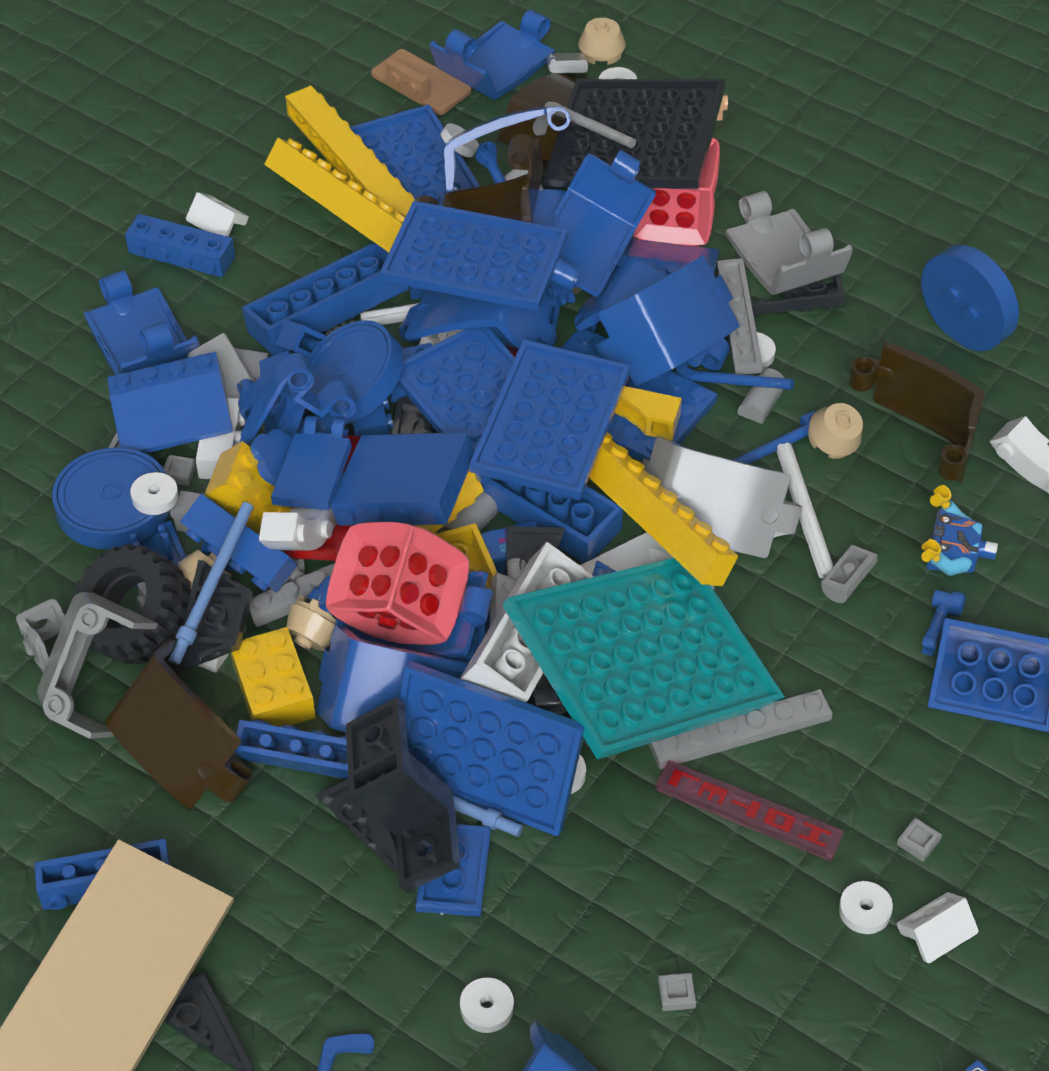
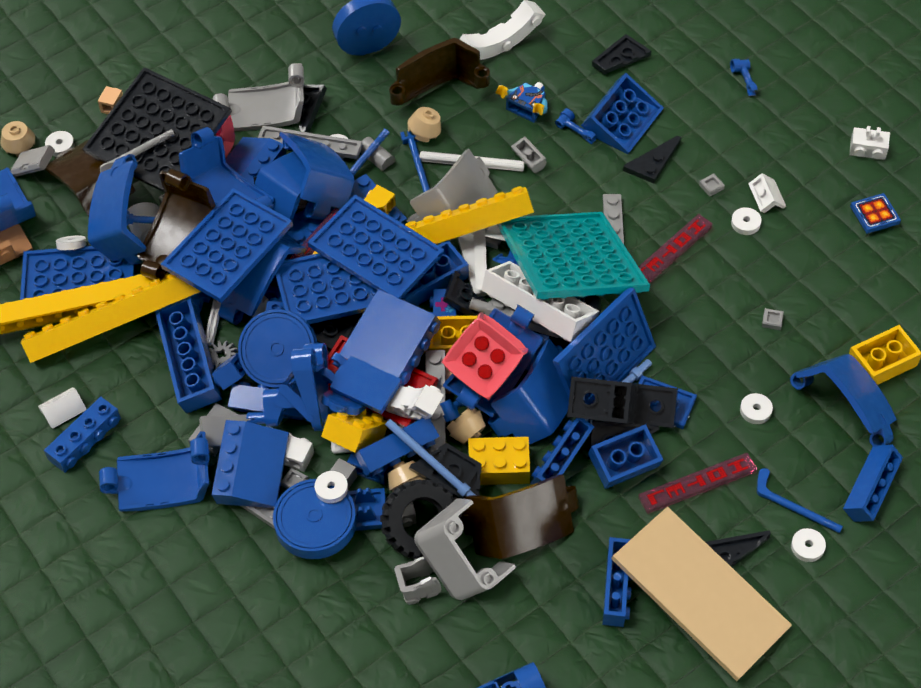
camera: 70 degrees left, 5 degrees up
none -> blue brick [588,424,663,489]
none -> black wing [623,136,681,184]
none -> clear pink tile [638,453,757,514]

